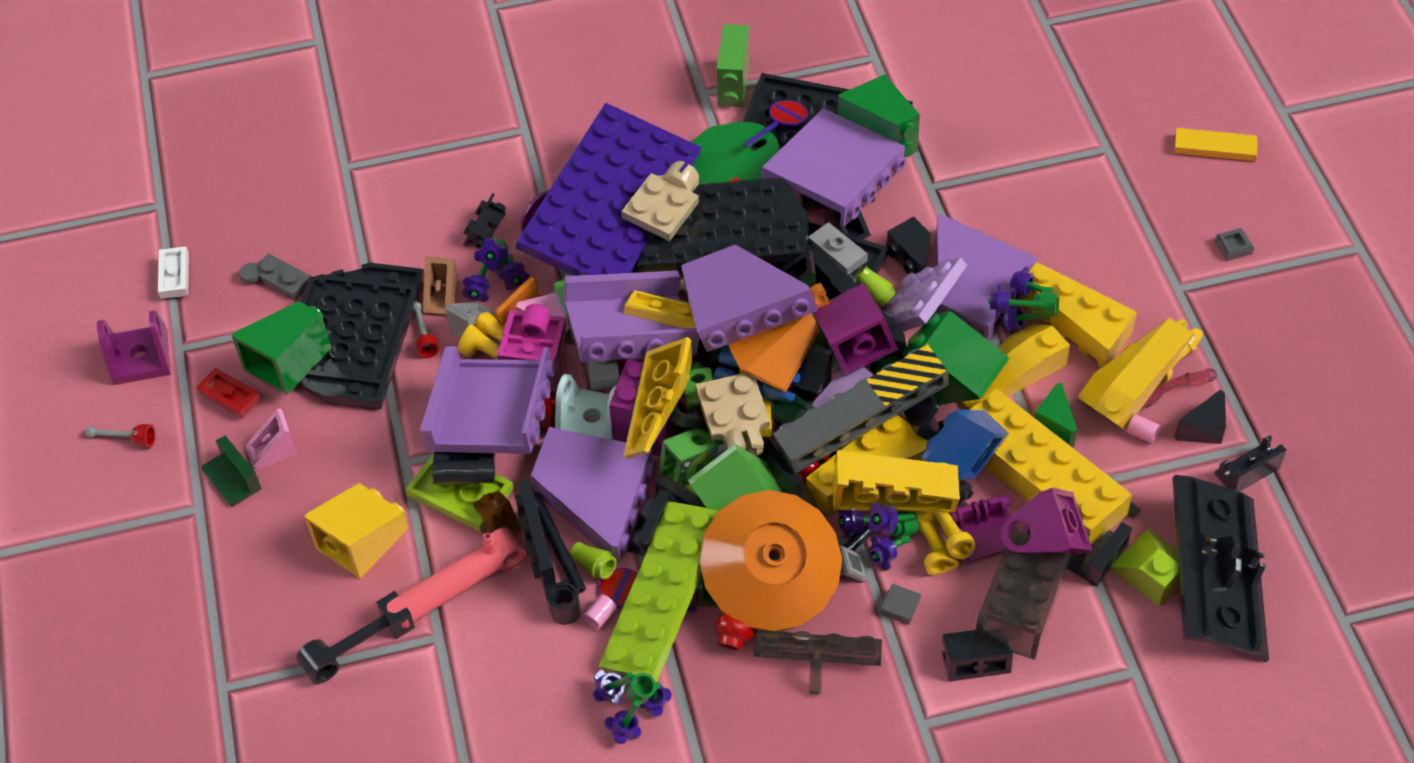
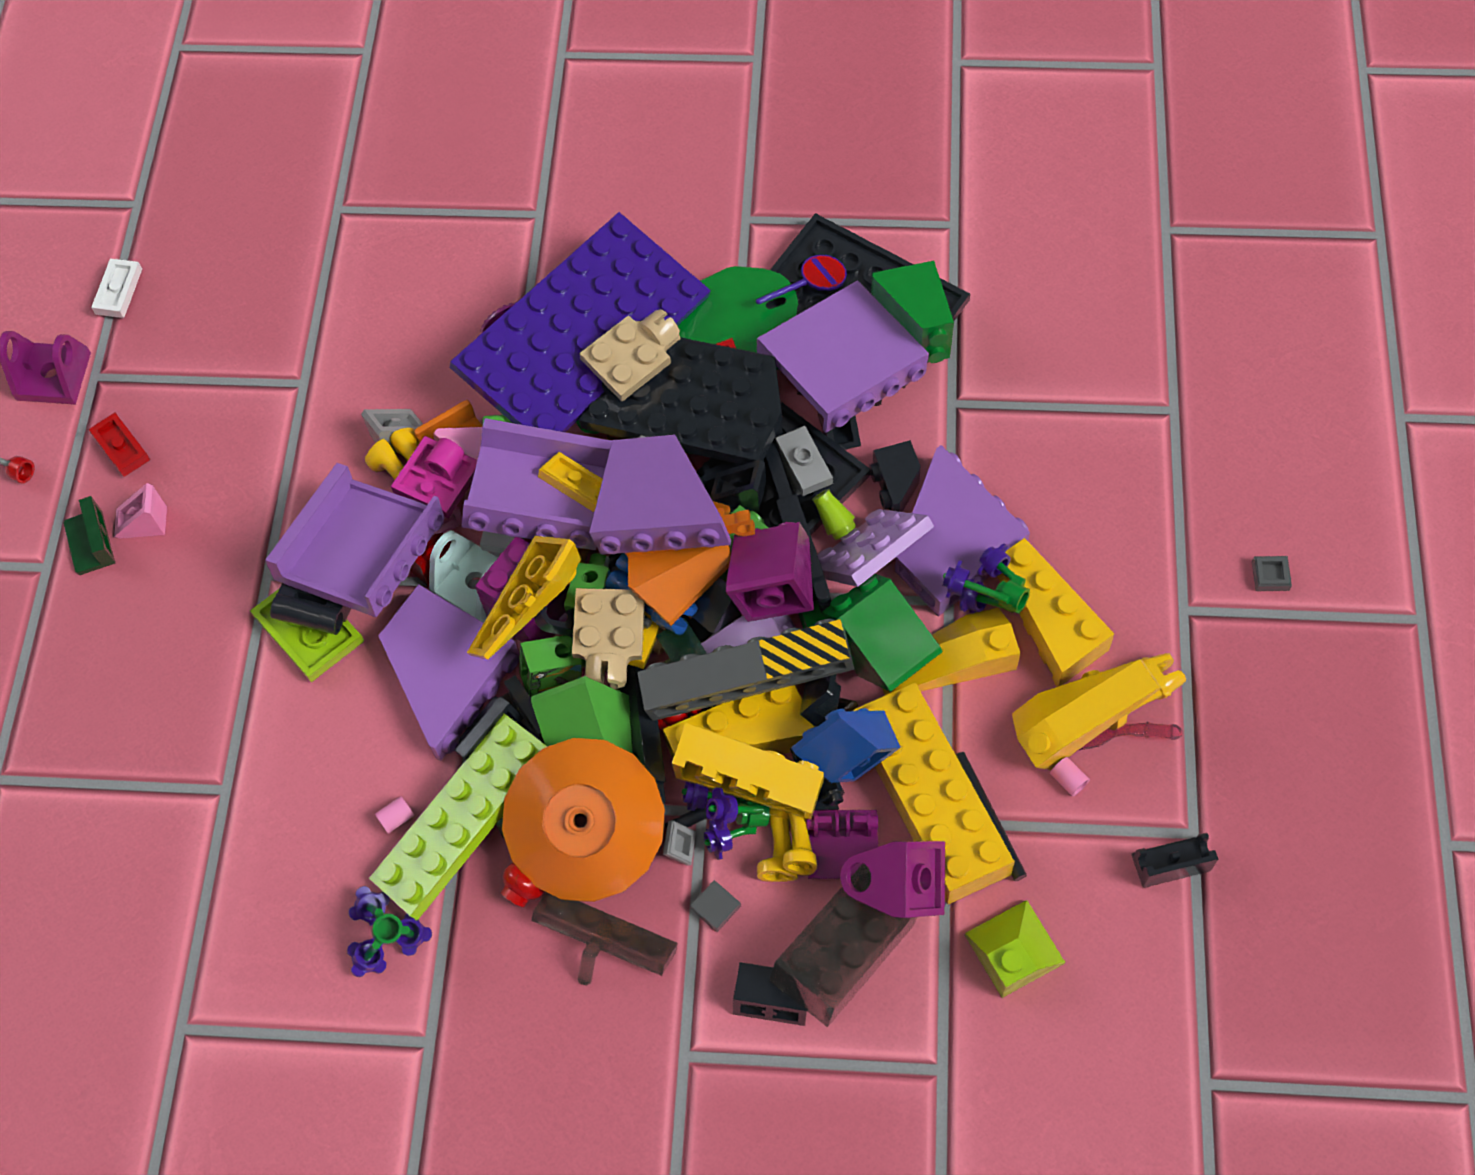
camera: 20 degrees right, 10 degrees up
green slope [231,301,332,395] -> none
dark grey hinge [240,253,311,301] -> none
coral piece [296,527,526,684] -> none
black plate [298,262,425,409] -> none
yellow slope [304,483,408,579] -> none
red hinge [413,302,440,358] -> none
nougat slope [423,256,459,314] -> none
dark purple plant [462,238,530,302] -> none
black hinge [463,193,506,249] -> none
reddish brown bracket [473,491,521,535] -> none
black hinge [514,479,581,625] -> none
black piece [534,493,586,594] -> none
lime cone [570,542,616,579] -> none
red piece [598,568,697,613] -> none
bright green brick [716,24,750,107] -> none
green slope [1034,383,1077,447] -> none
black panel [1066,522,1132,586] -> none
black hinge [1172,475,1269,663] -> none
yellow tile [1174,128,1258,162] -> none
black slope [1175,389,1226,444] -> none

